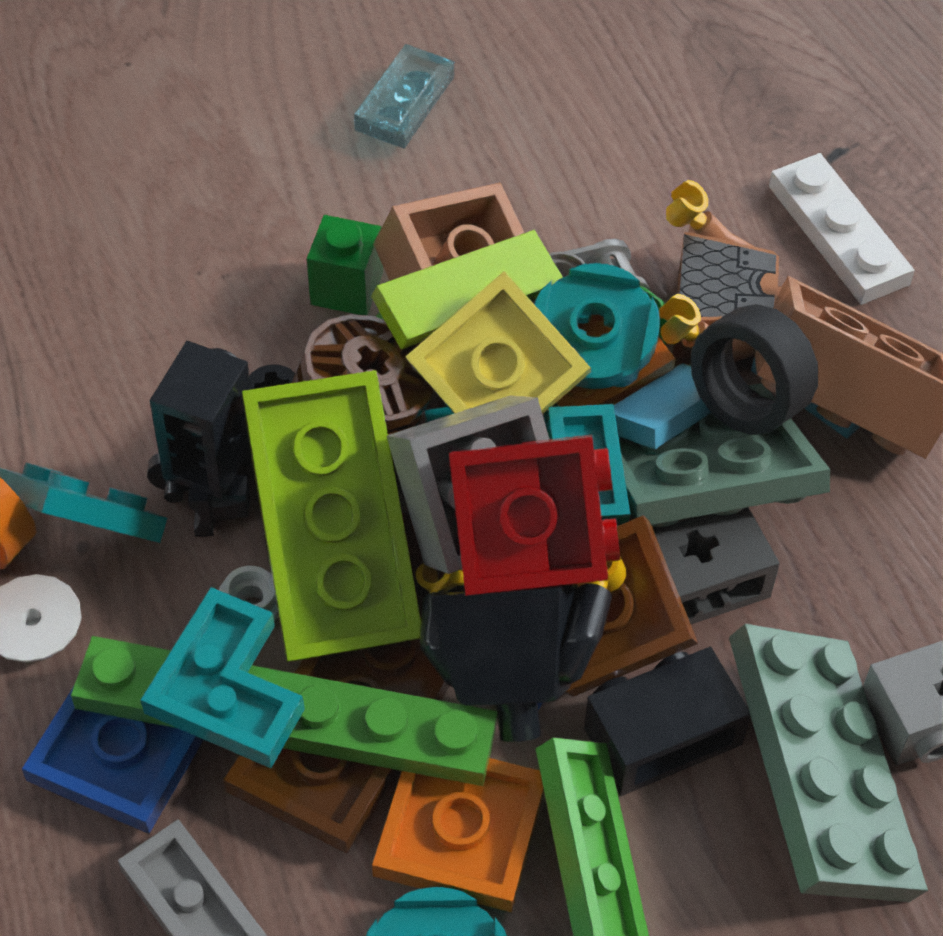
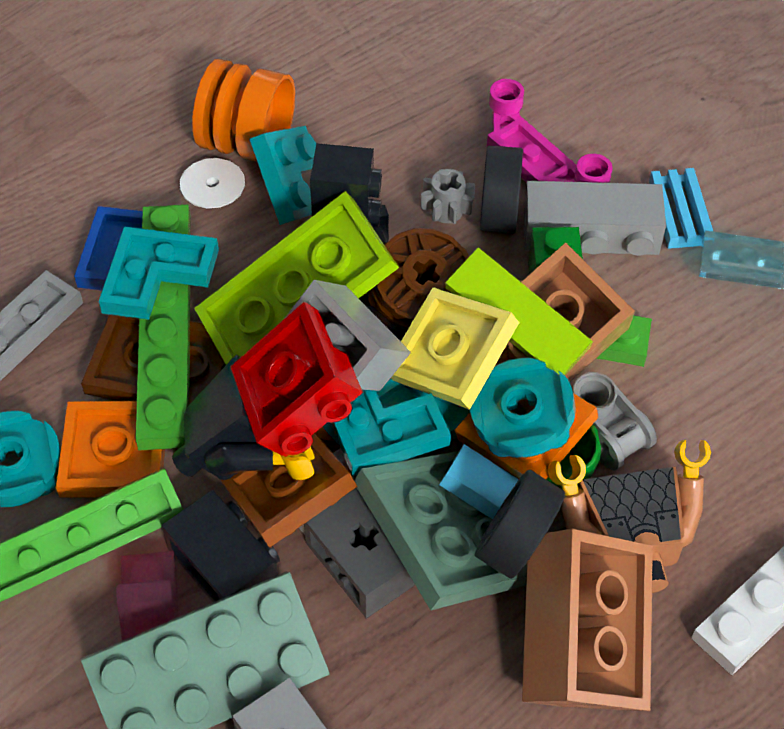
camera: 75 degrees right, 0 degrees up
none -> clear pink slope [116,551,178,641]
none -> light grey gear [420,169,475,224]
none -> black tyre [480,145,523,234]
none -> dark pink plate [486,79,613,183]
none -> light grey brick [524,181,666,256]
none -> medium azure tile [649,168,714,249]

